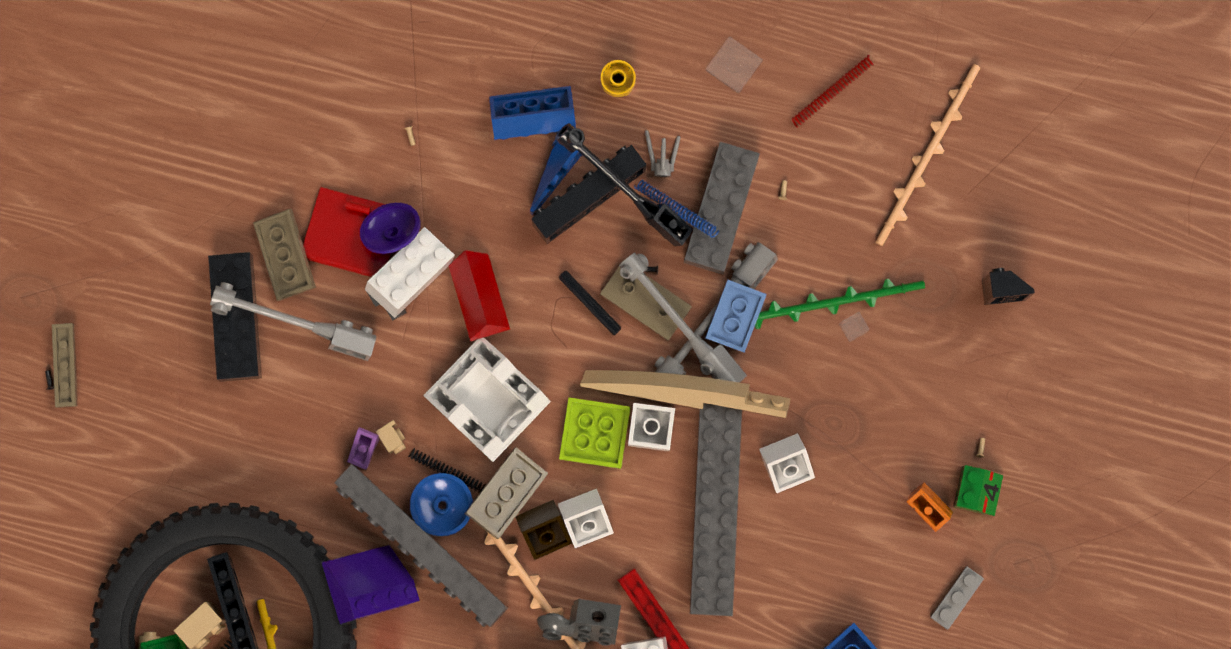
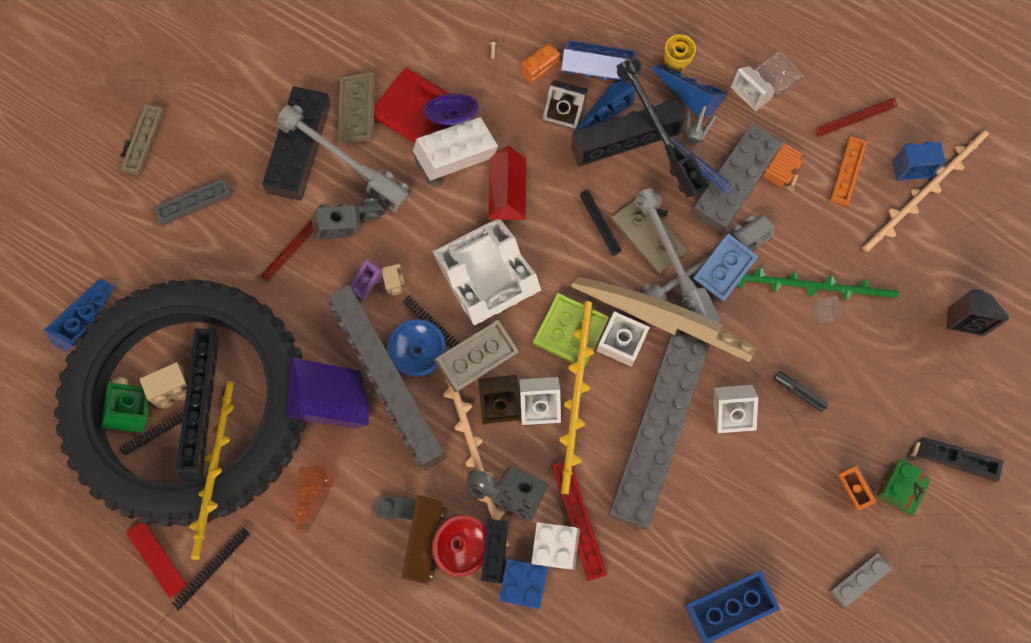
camera: 15 degrees right, 10 degrees down
none -> blue wedge [44,279,114,351]
none -> dark grey plate [153,178,231,226]
none -> red piece [260,220,313,281]
none -> dark grey brick [312,198,386,240]
none -> orange brick [521,43,560,84]
none -> dark brown slope [542,80,588,129]
none -> yellow plant [559,301,594,494]
none -> blue wedge [652,65,728,118]
none -> white slope [731,66,775,111]
none -> orange brick [763,142,804,188]
none -> pearl dark grey axle [773,370,828,412]
none -> orange tile [829,136,868,207]
none -> blue brick [892,141,946,181]
none -> black slope [918,437,1004,483]

